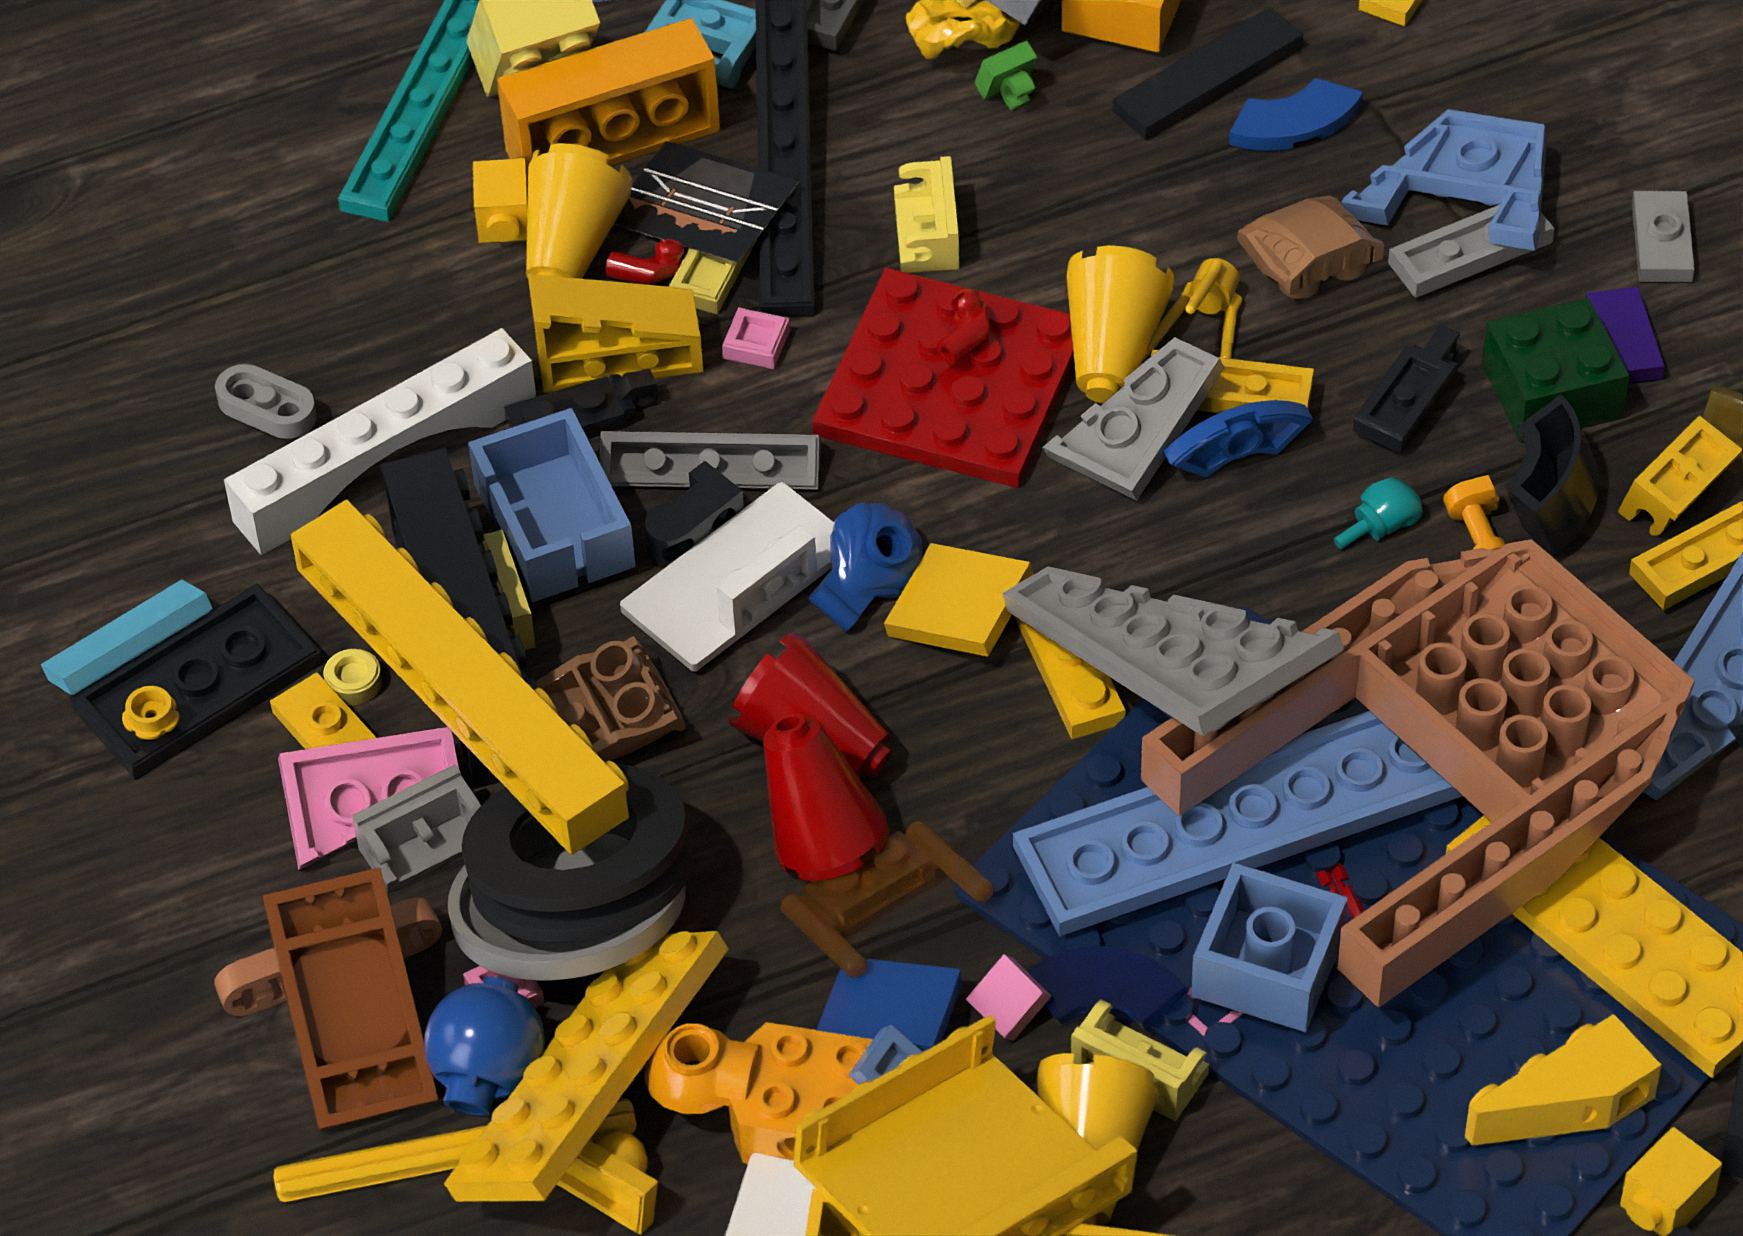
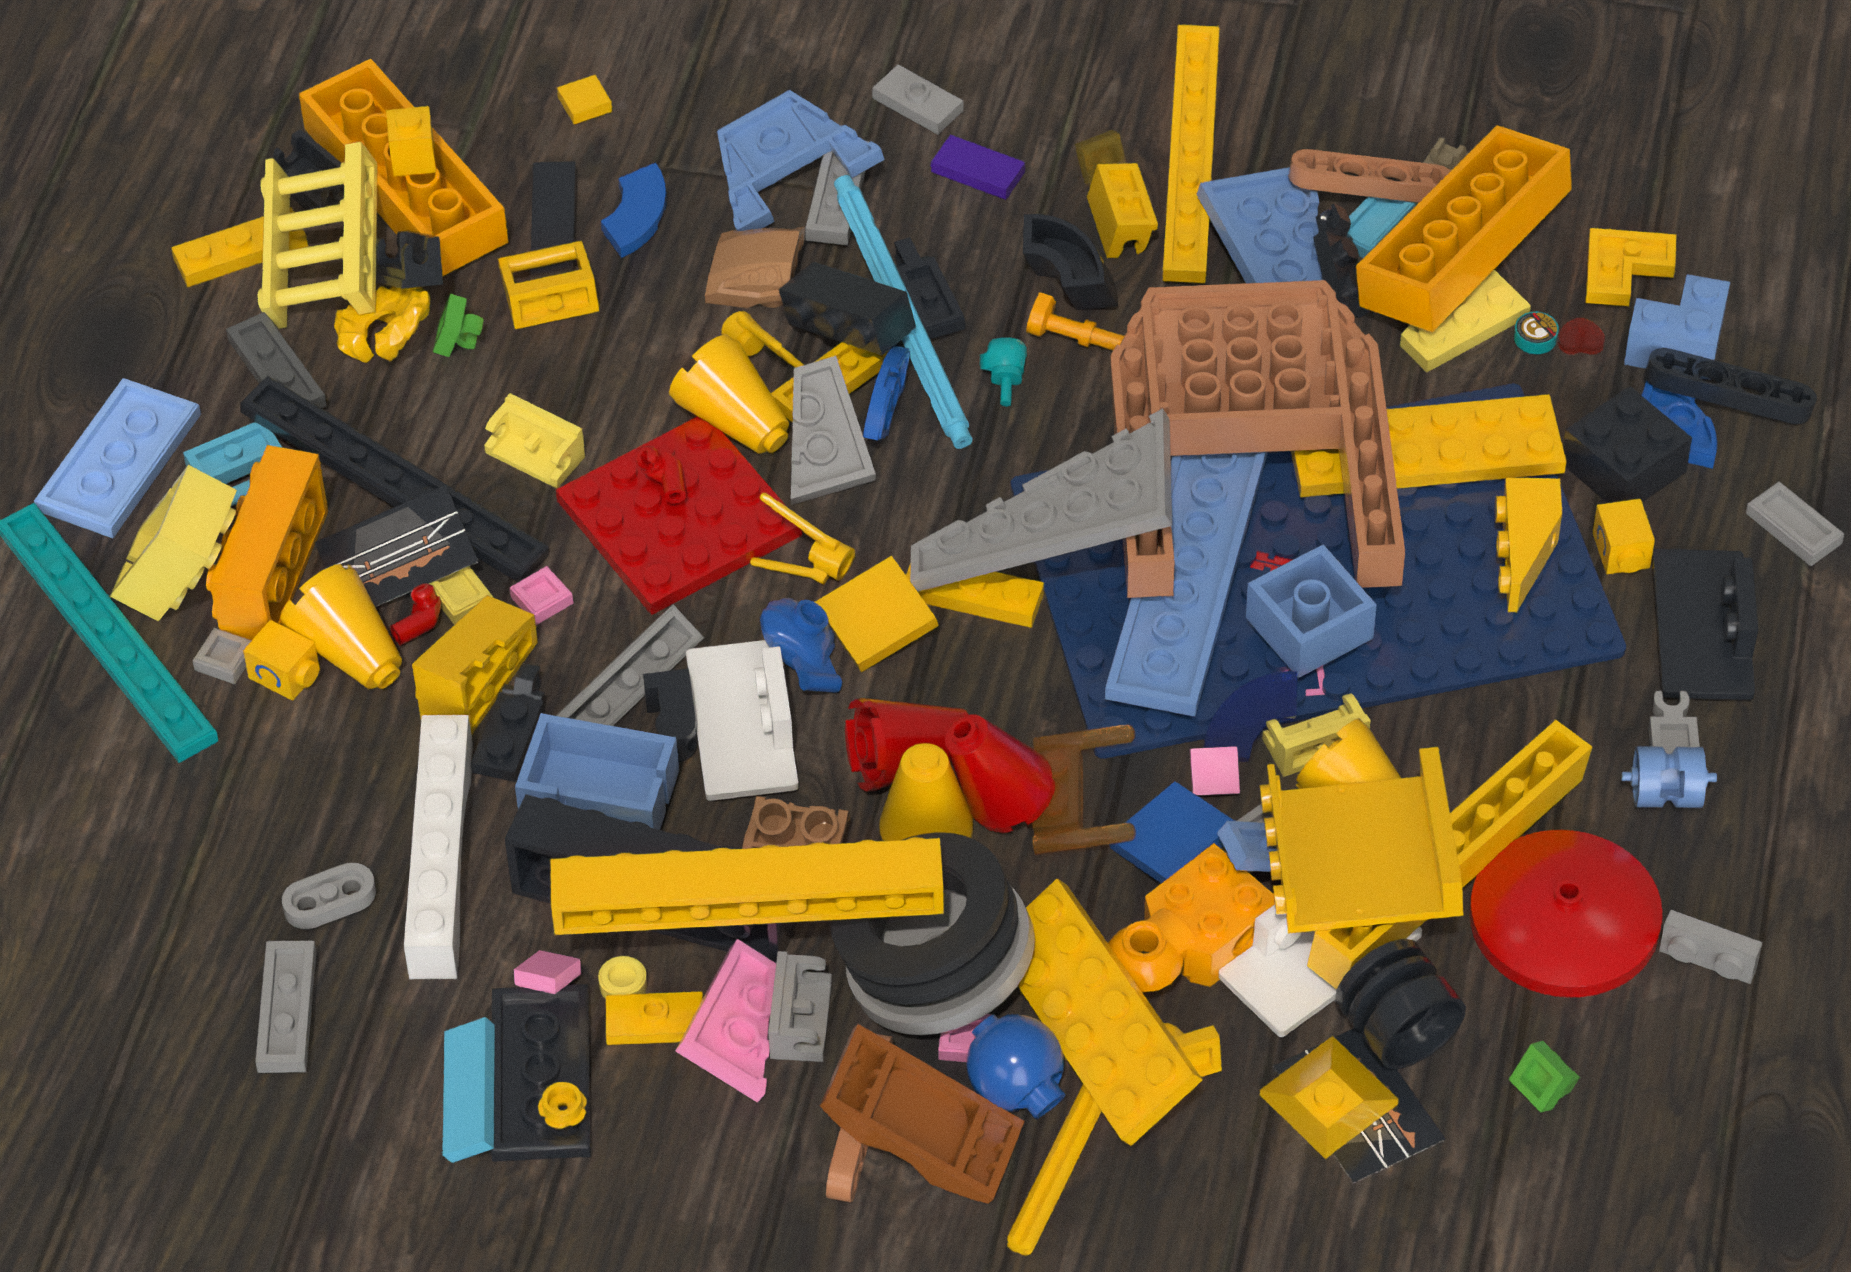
camera: 55 degrees left, 0 degrees up
dark green brick [1482,297,1629,443] -> none
none -> light grey tile [193,628,252,684]
none -> light grey plate [256,941,316,1073]
none -> yellow tile [498,241,599,329]
none -> bright pink tile [514,950,581,994]
none -> yellow plant [750,493,855,585]
none -> black brick [778,262,916,355]
none -> medium azure piece [834,175,972,449]
none -> yellow cone [879,743,973,841]

